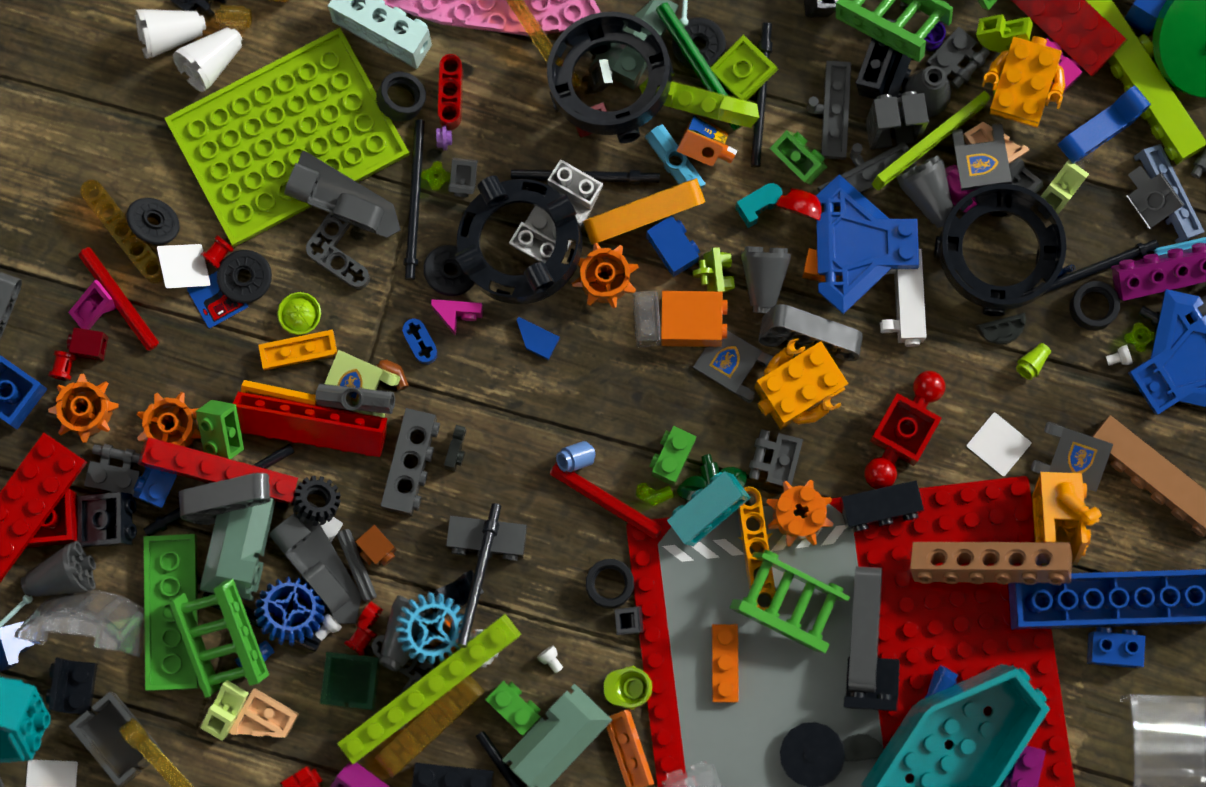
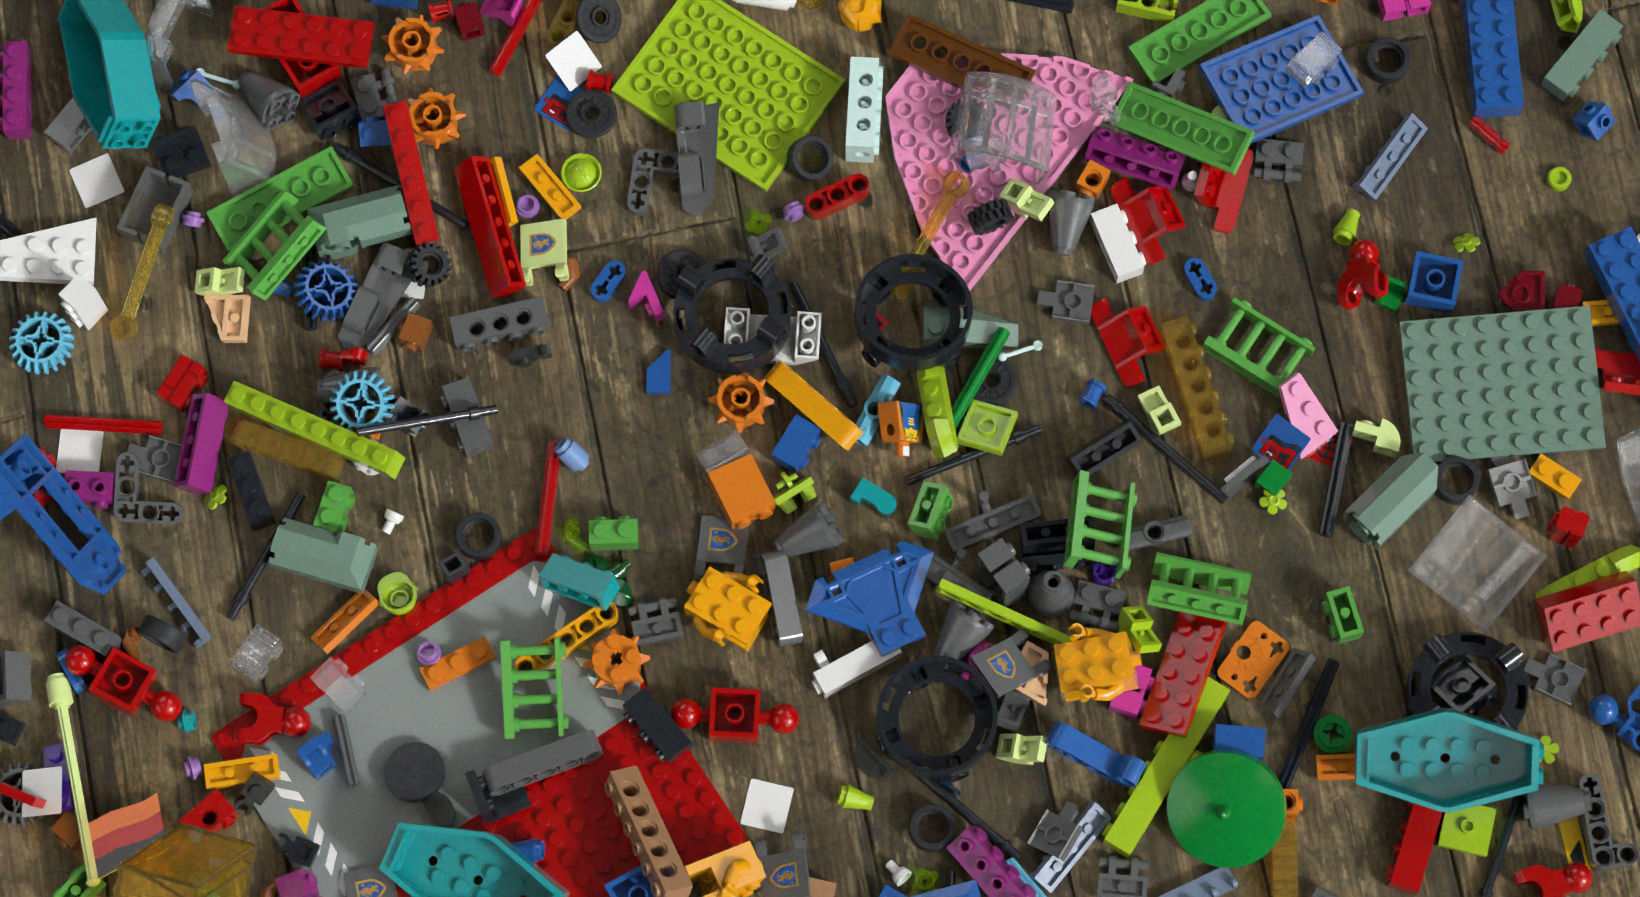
camera: 65 degrees right, 5 degrees down
dark grey beam [179,473,270,525] -> none
bright green brick [196,400,244,459] -> none
dark grey piece [315,383,395,414] -> none
white piece [315,613,342,641] -> none
clear green piece [320,652,380,711] -> none
black bar [403,120,425,280] -> none
pearl dark grey plate [582,59,613,94] -> none
red brick [776,188,822,221] -> none
none -> medium lavender plate [181,211,205,228]
none -> medium lavender plate [417,641,441,665]
none -> medium lavender plate [516,195,539,218]

